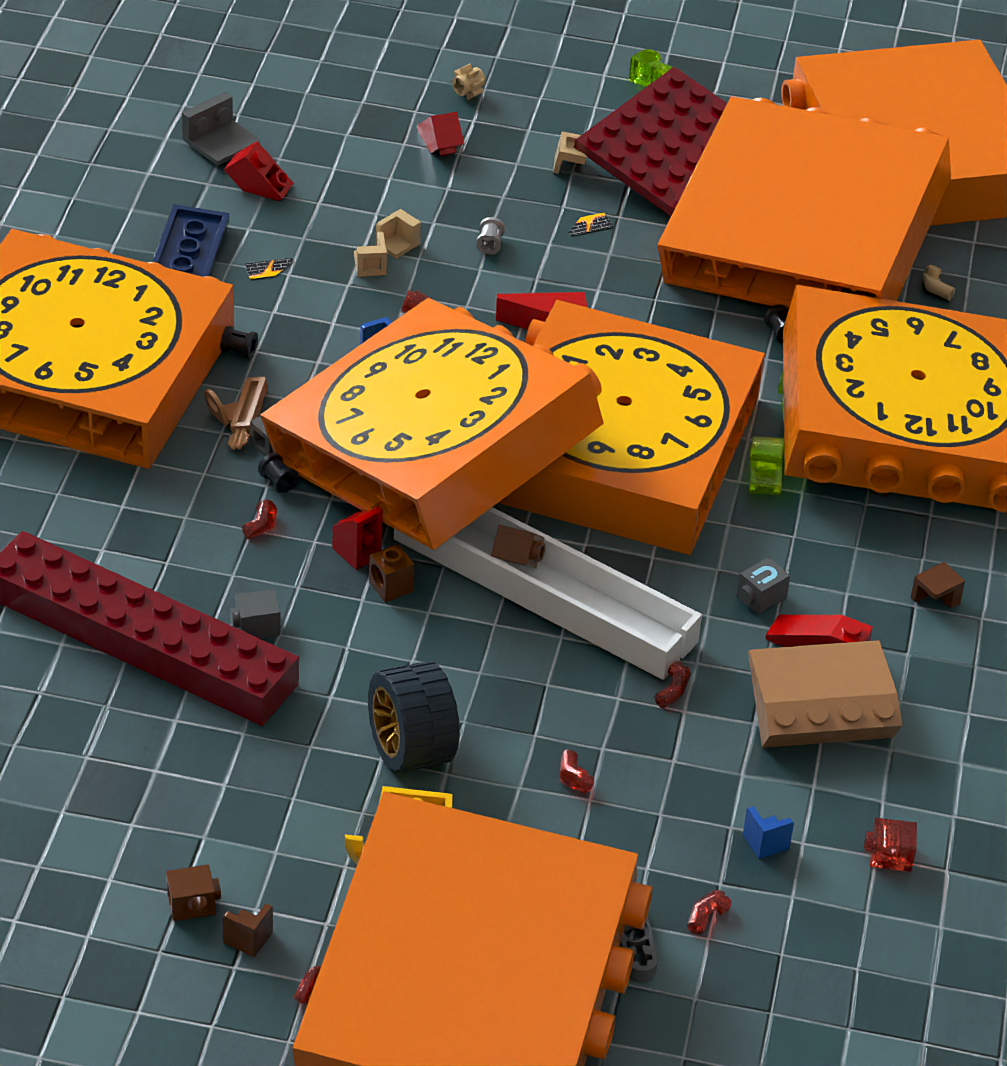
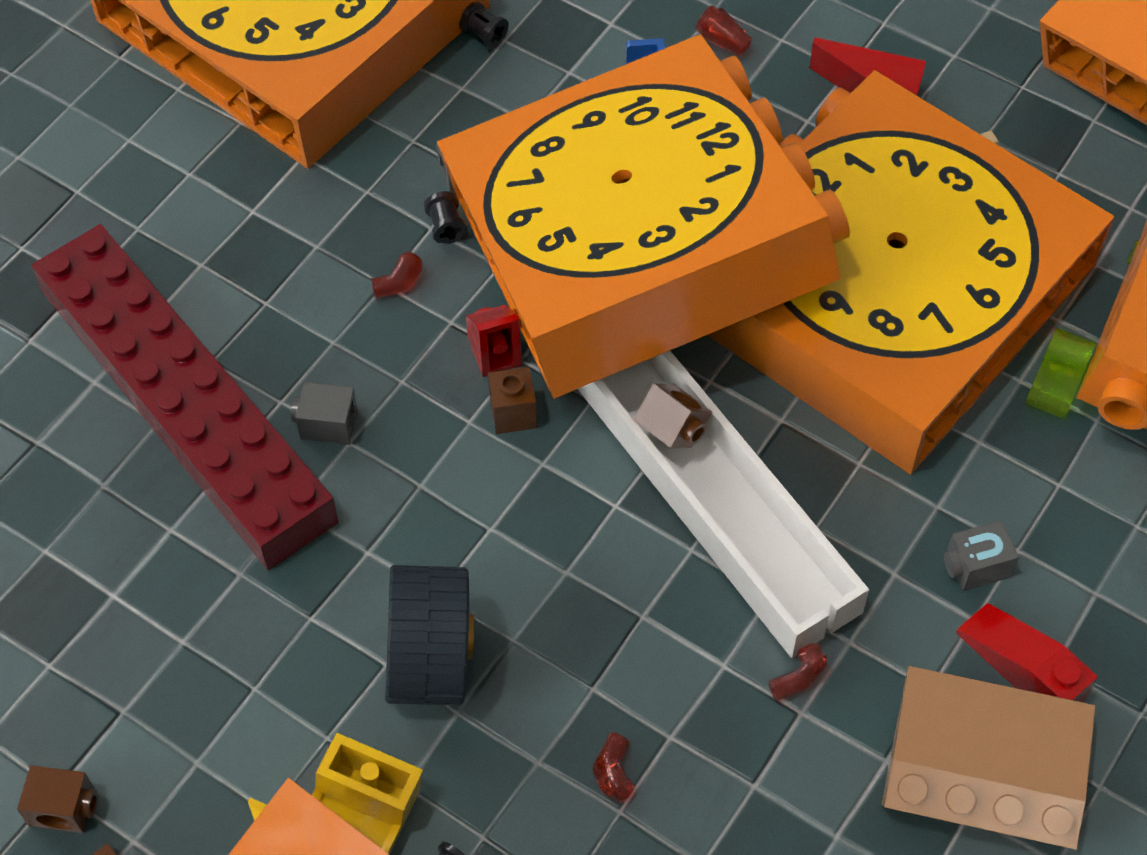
camera: 25 degrees right, 15 degrees up
medium nougat piece [204,377,268,450] -> none

